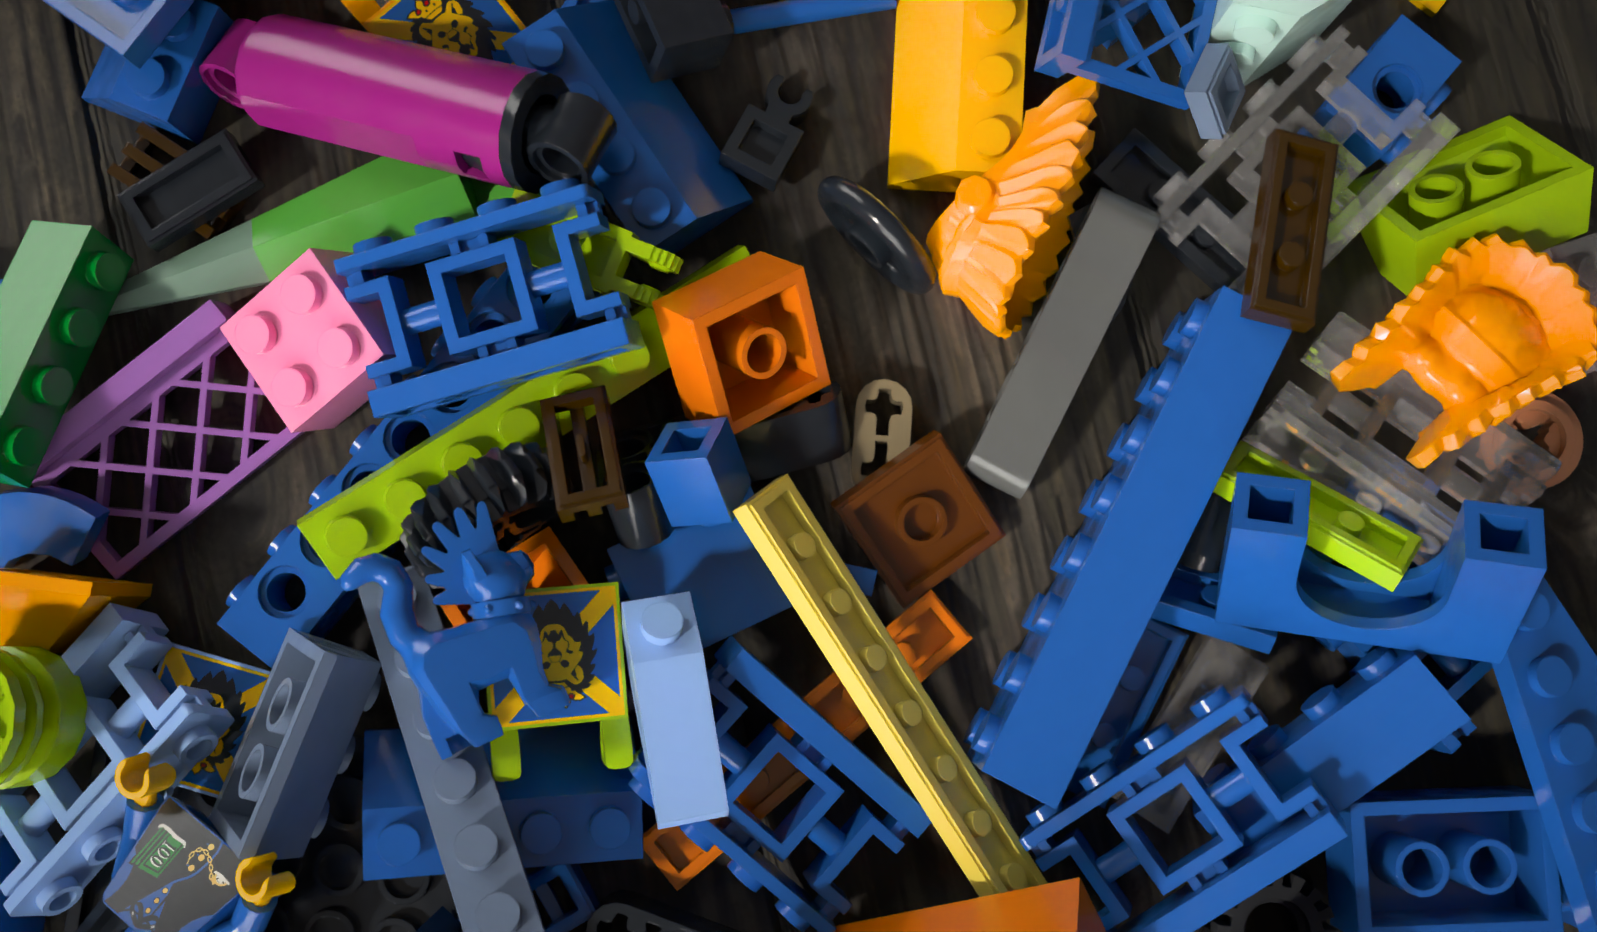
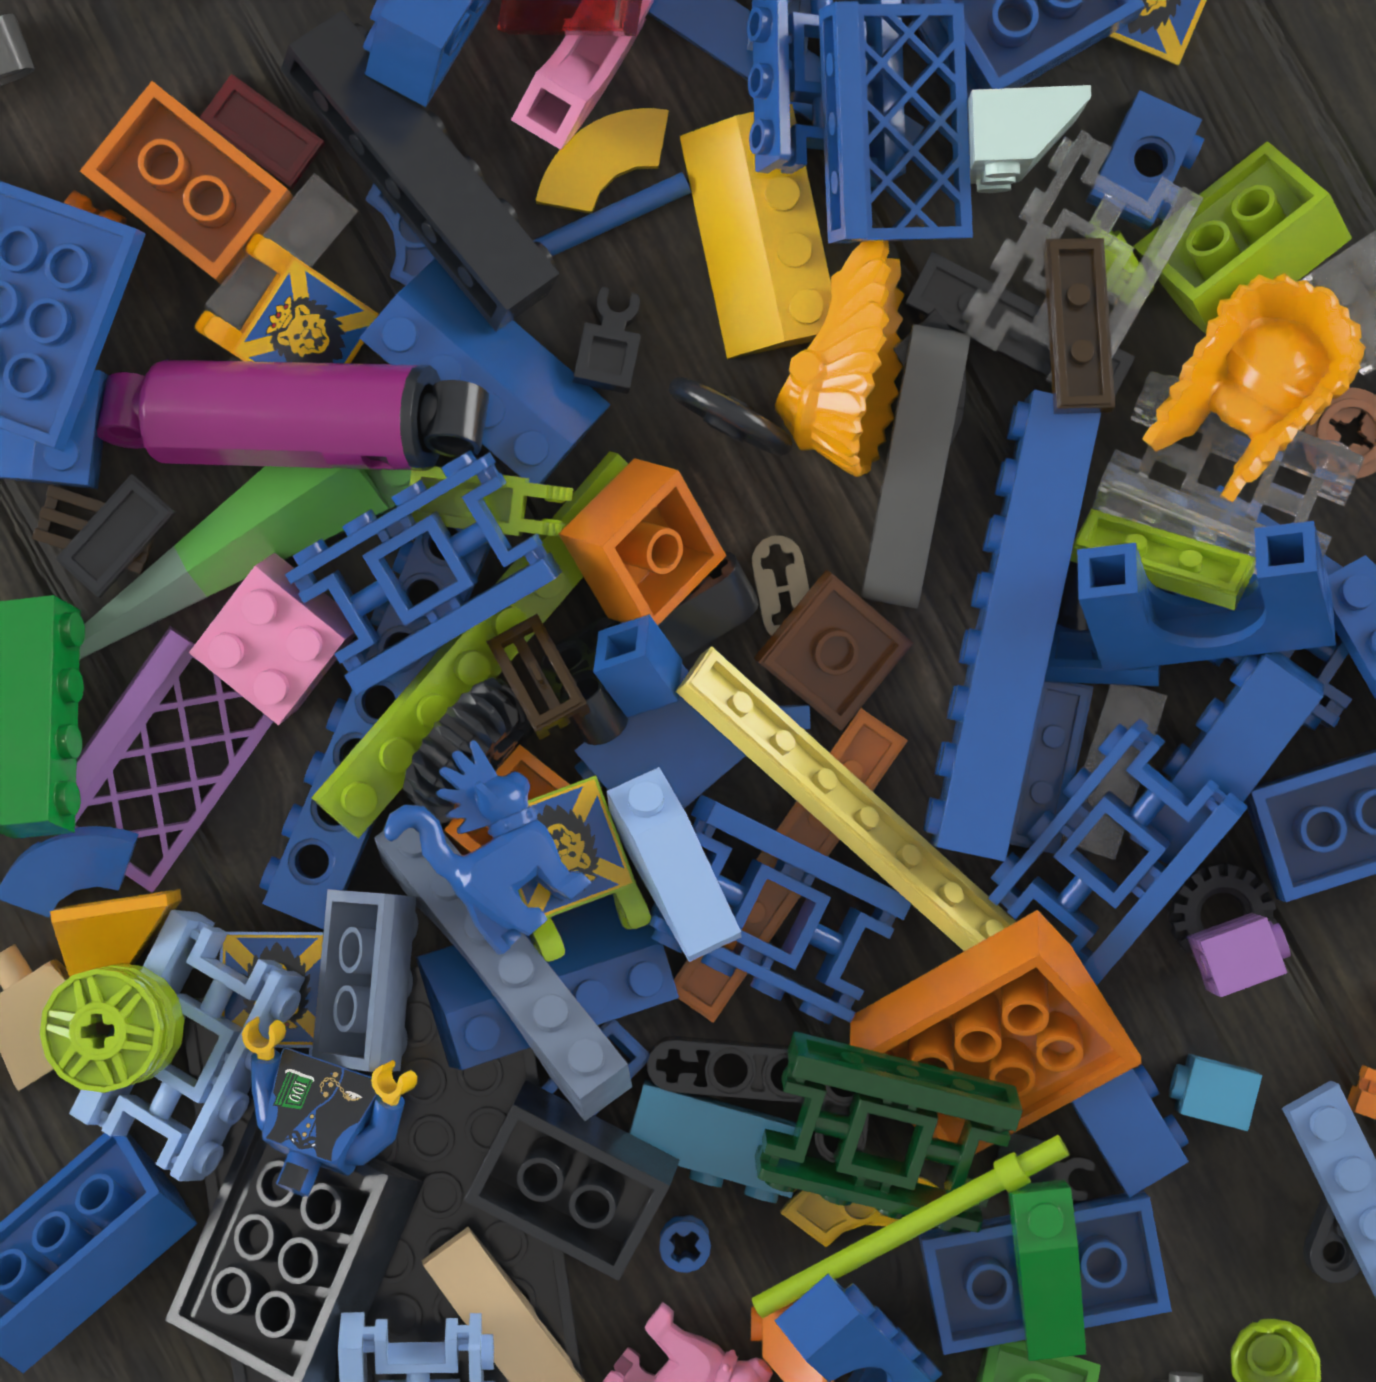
camera: 15 degrees left, 5 degrees up
sand blue tile [1184,43,1246,139] -> none

